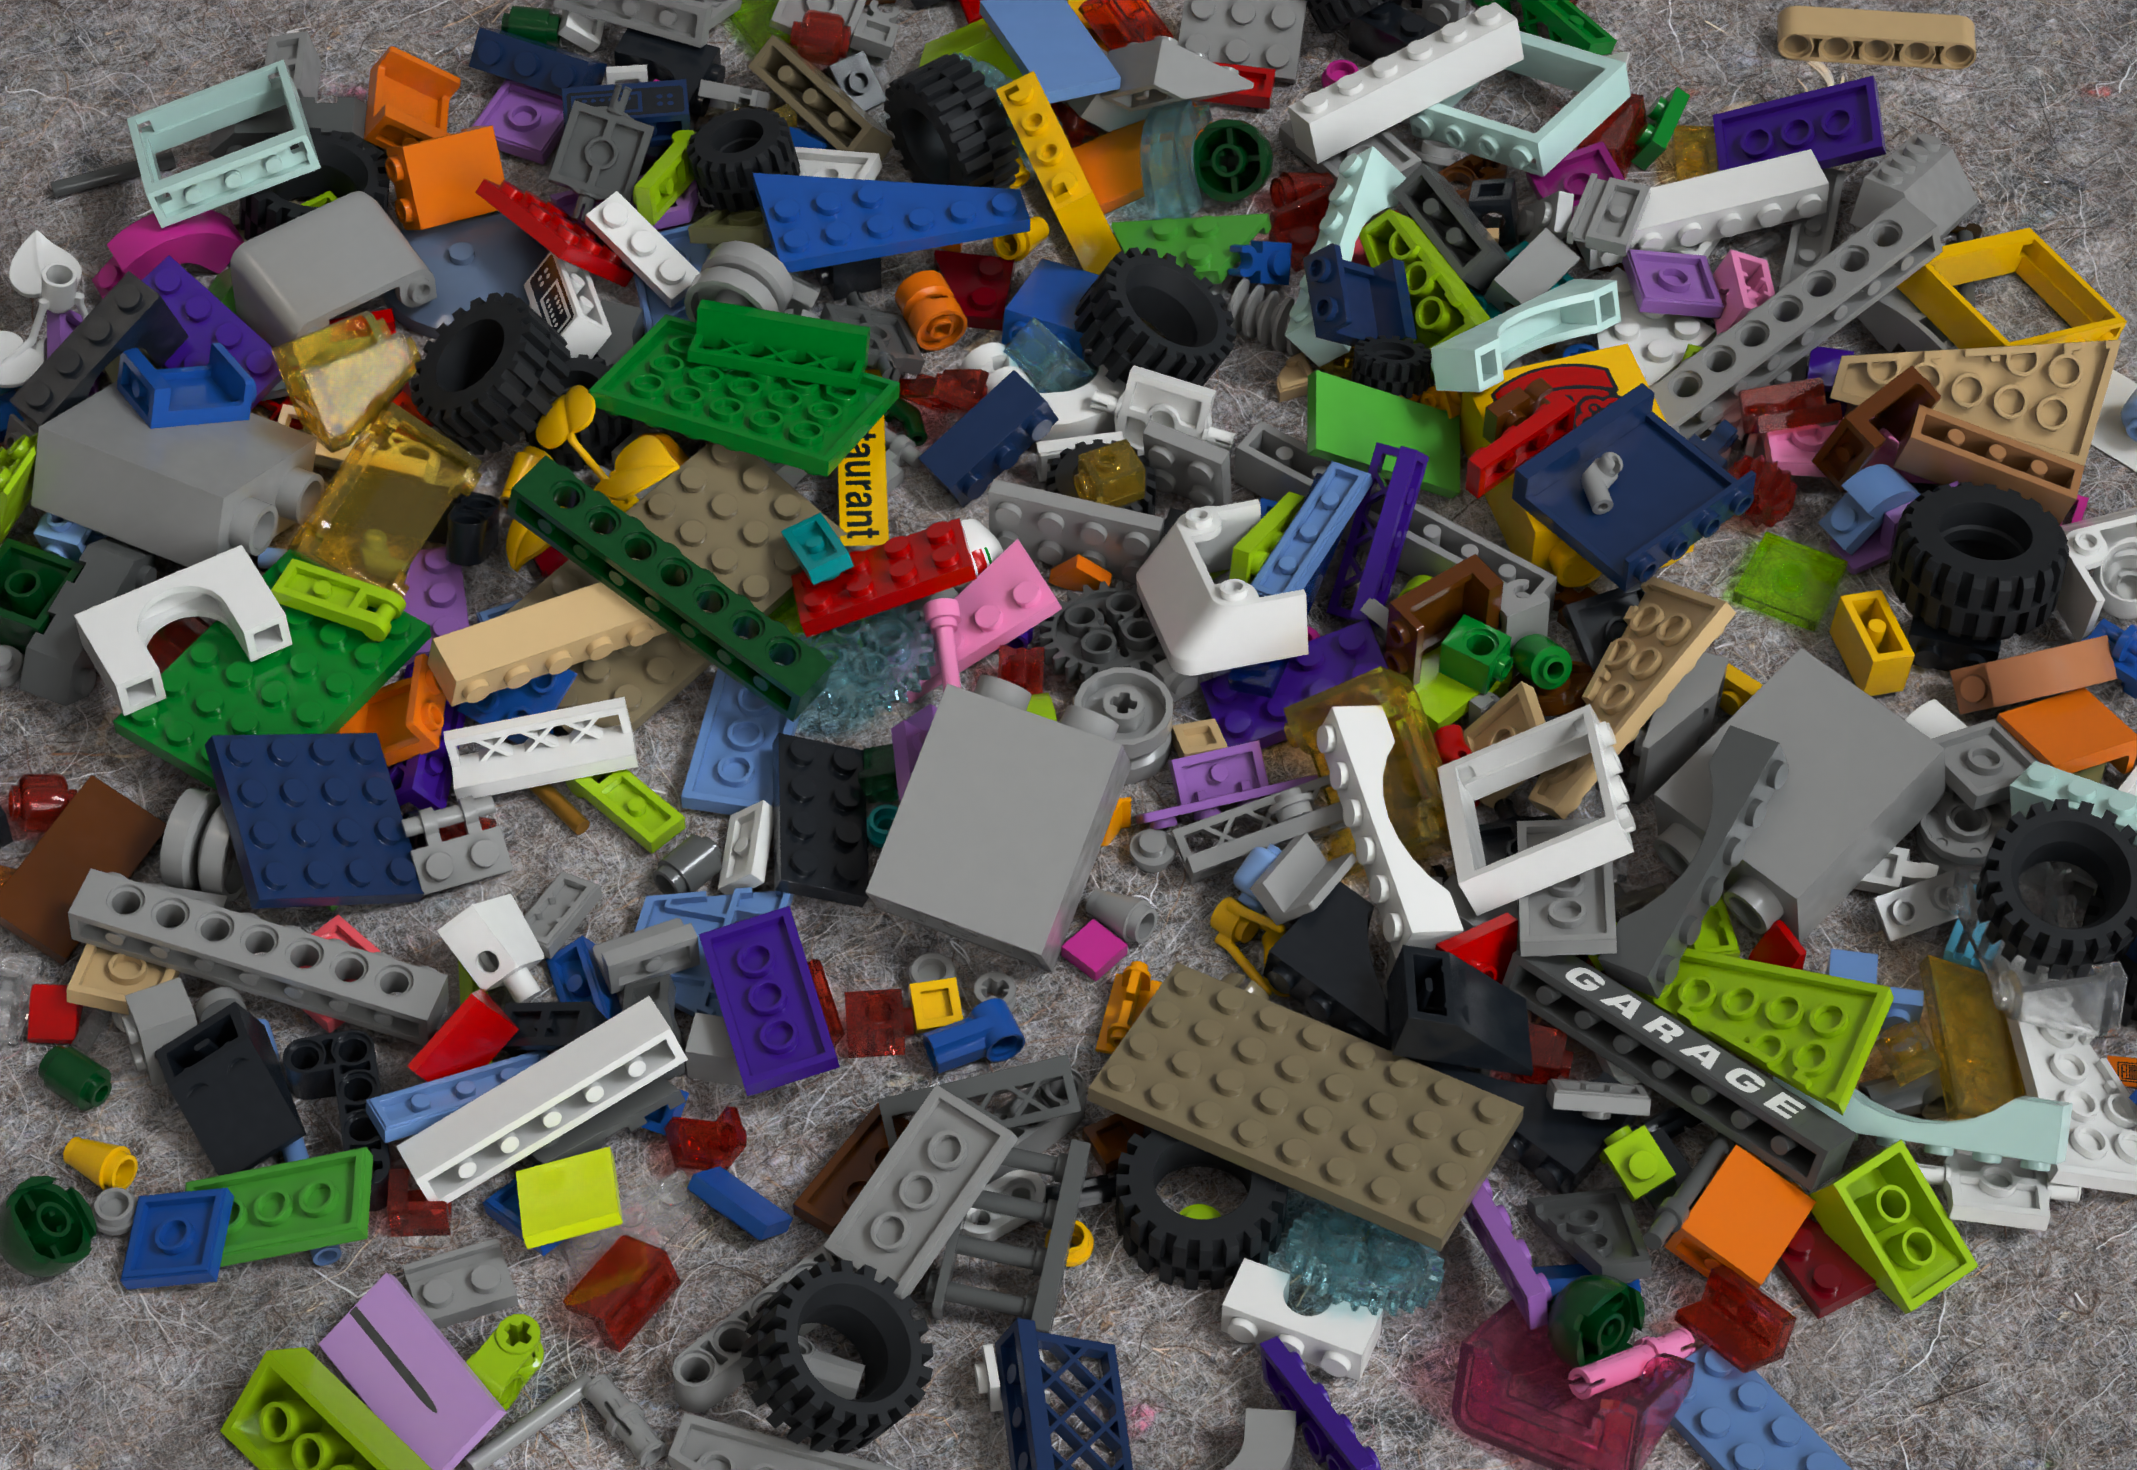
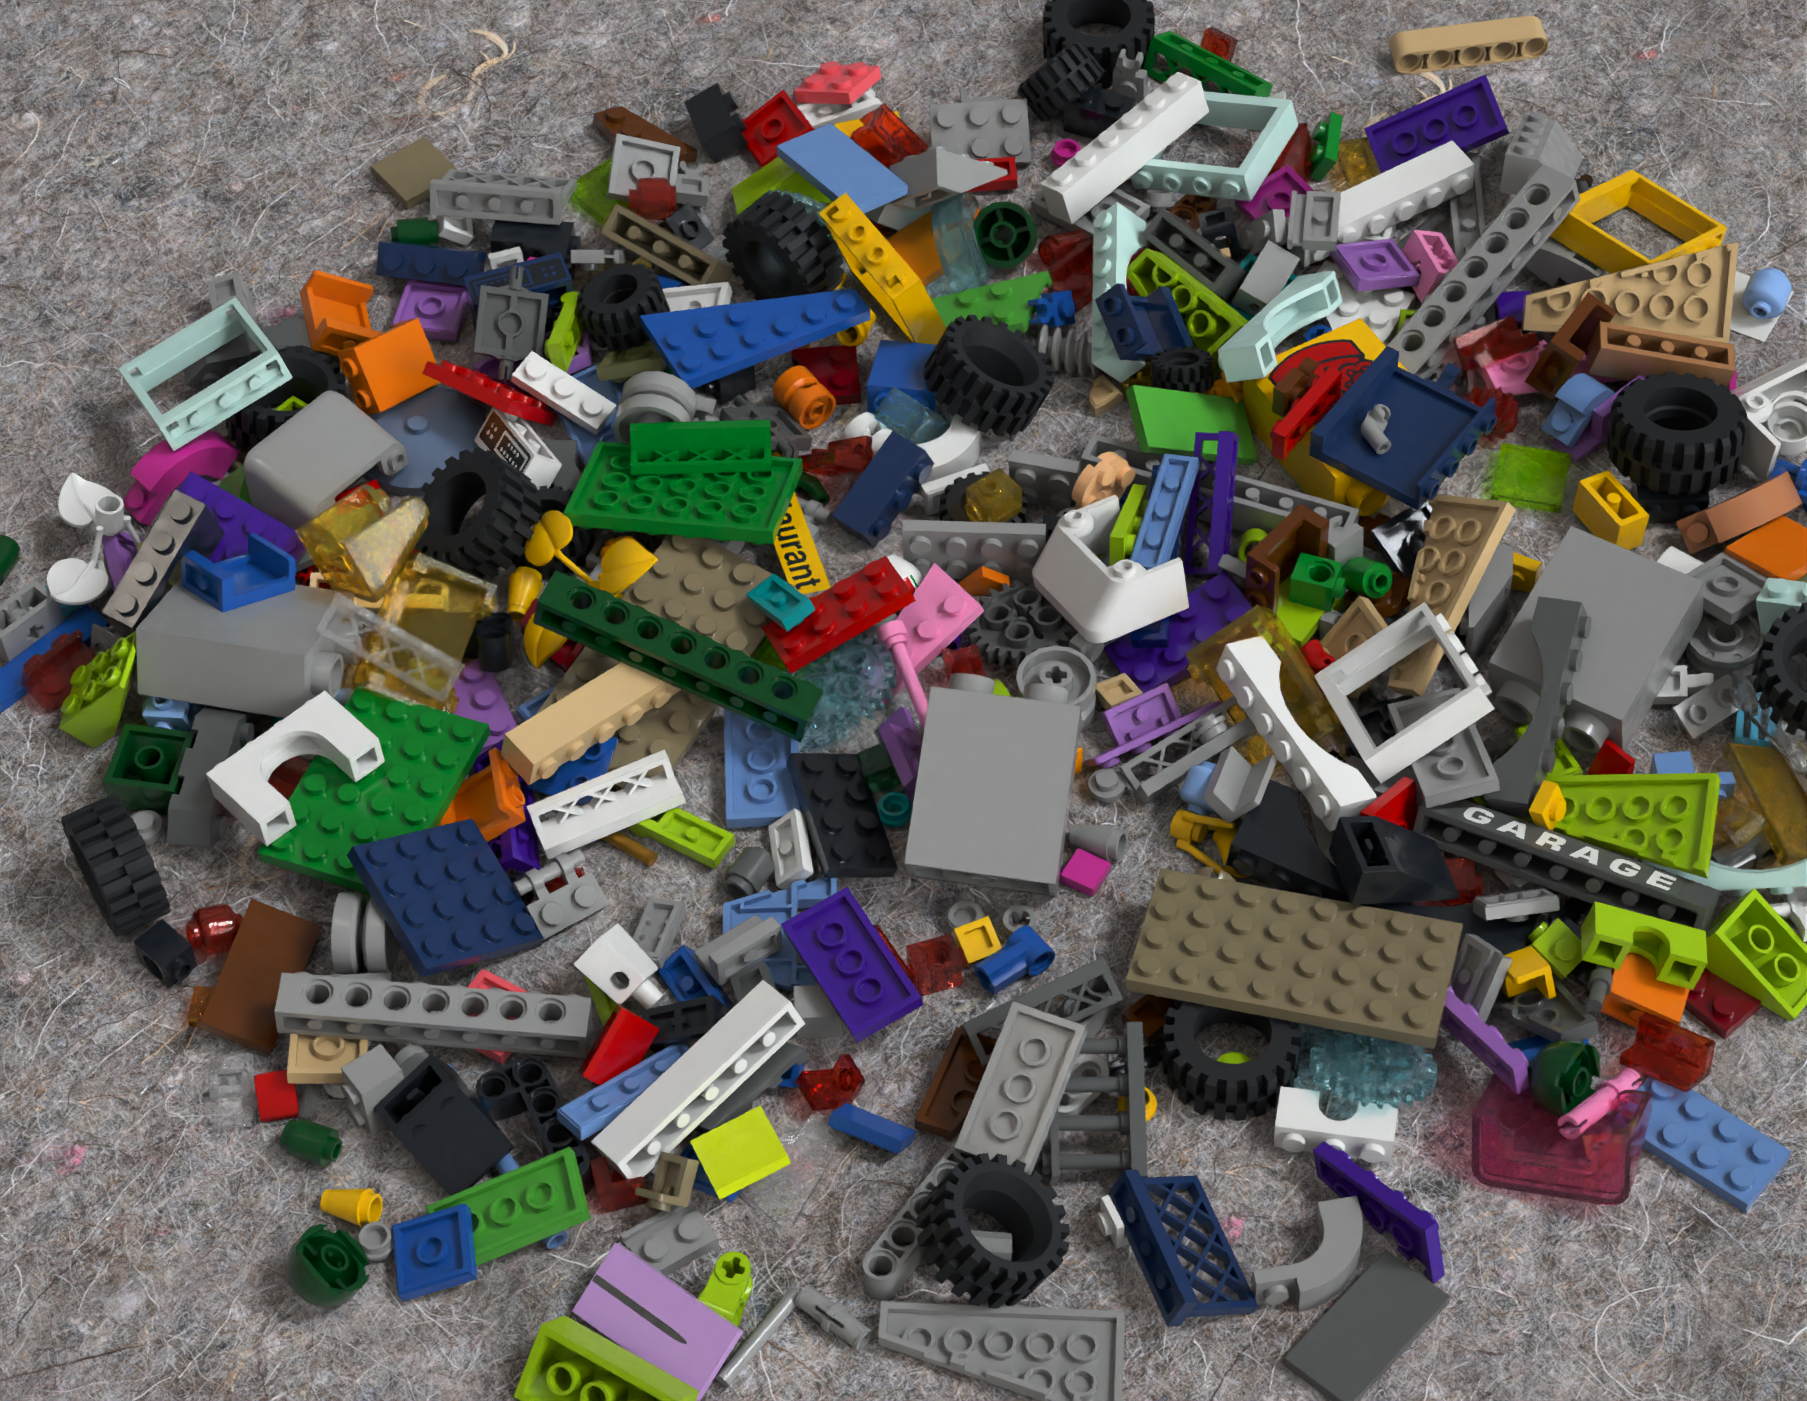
camera: 10 degrees left, 0 degrees up
dark grey bar [50,151,176,198] -> none
lime plate [271,558,406,642] -> none
clear red panel [563,1235,681,1352] -> none
white plate [1090,365,1236,456] -> none
light orange hinge [1095,961,1162,1055] -> none
none -> clear fence [315,592,465,703]
none -> dark tan bracket [634,1151,699,1212]
none -> light nougat plate [1072,452,1135,510]
none -> light grey plate [1450,933,1513,1023]
none -> yellow panel [1501,946,1556,1000]
none -> yellow plate [1528,780,1566,831]
none -> lime arch [1581,901,1708,990]

